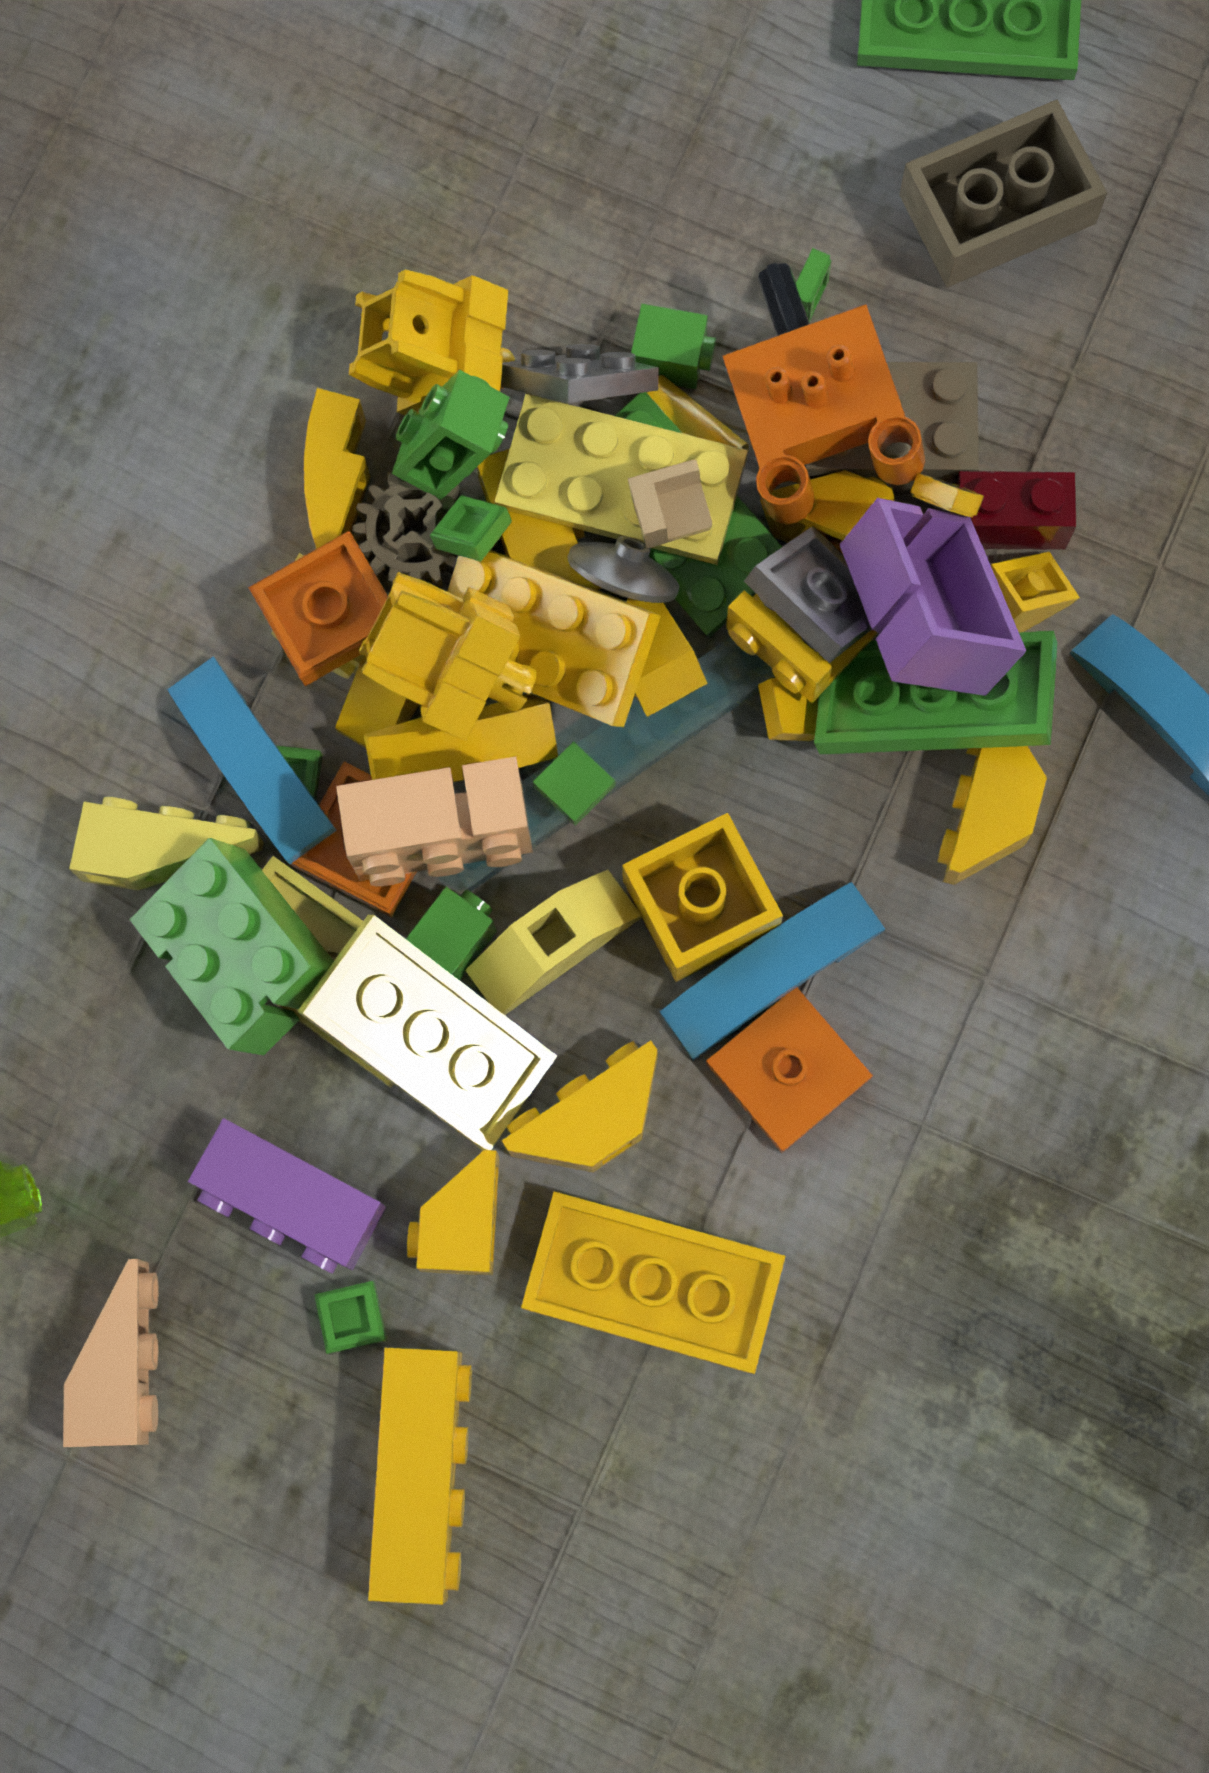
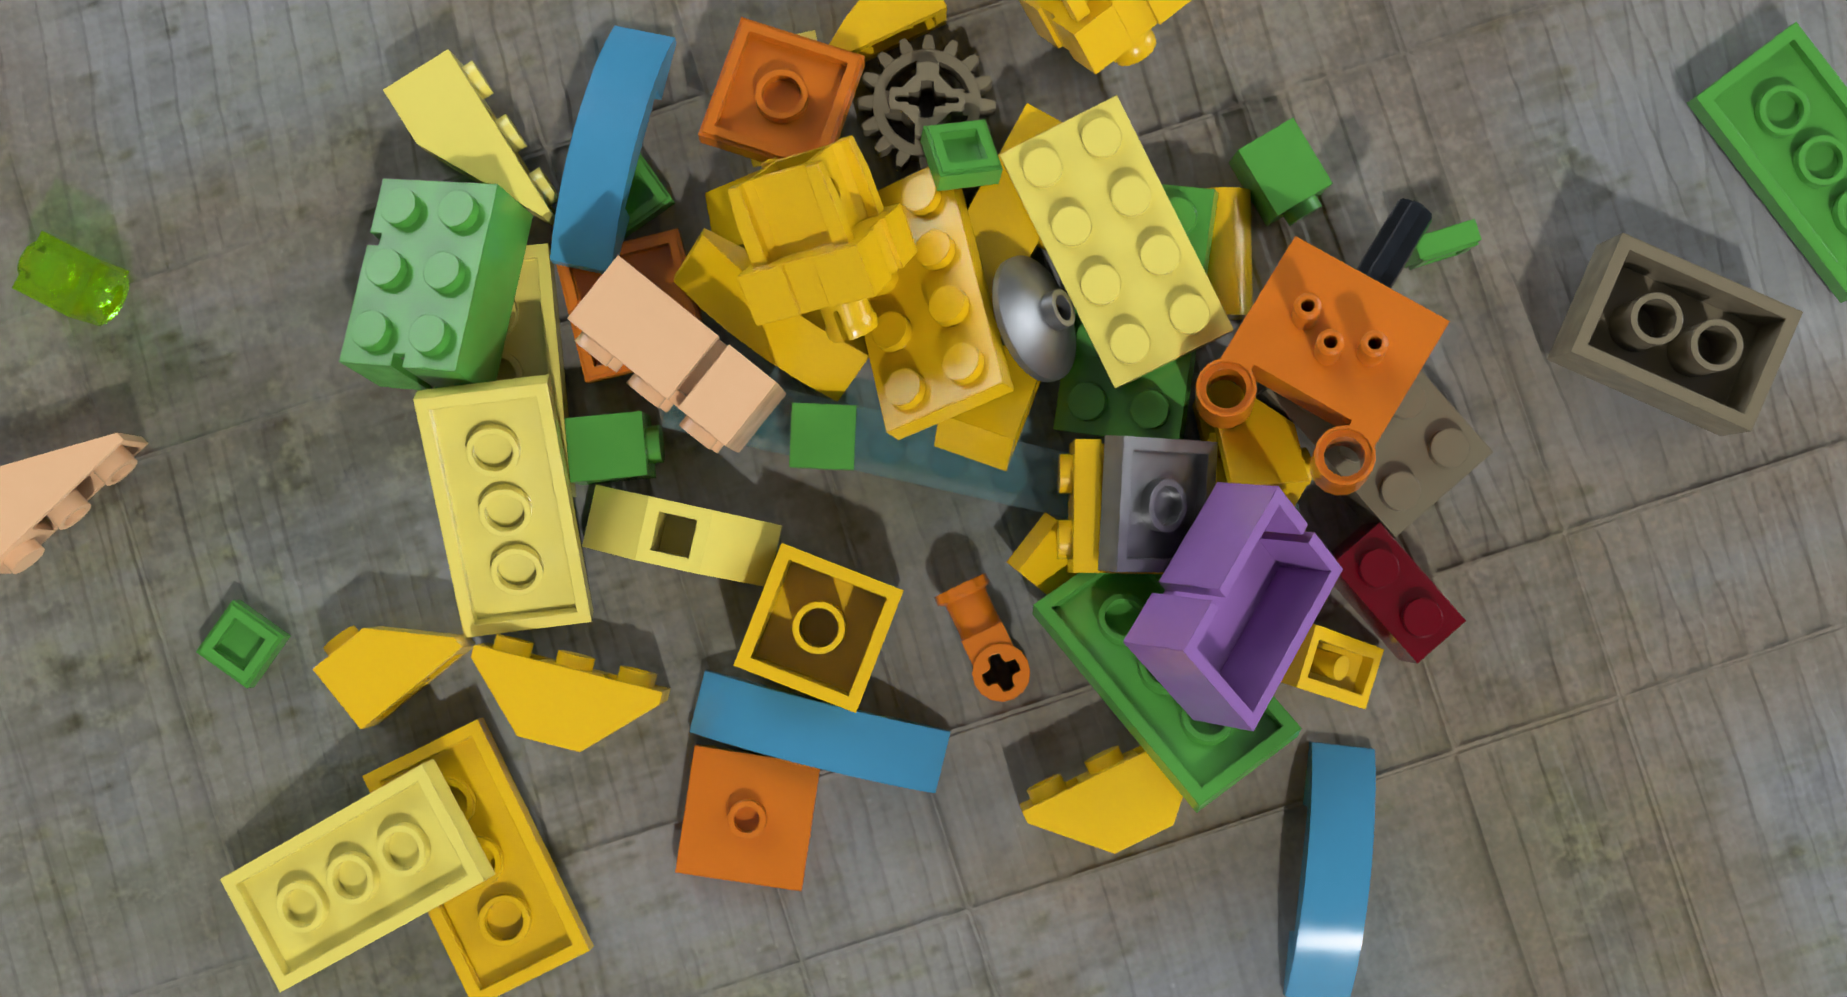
camera: 45 degrees right, 10 degrees up
medium lavender brick [188,1118,387,1274] -> none
yellow brick [368,1348,472,1605] -> none
bright green brick [392,369,510,500] -> none
flat silver plate [501,344,659,403] -> none
tan panel [628,460,712,549] -> none
yellow tile [910,473,984,517] -> none
none -> light yellow plate [220,759,496,993]
none -> orange connector [934,573,1030,702]

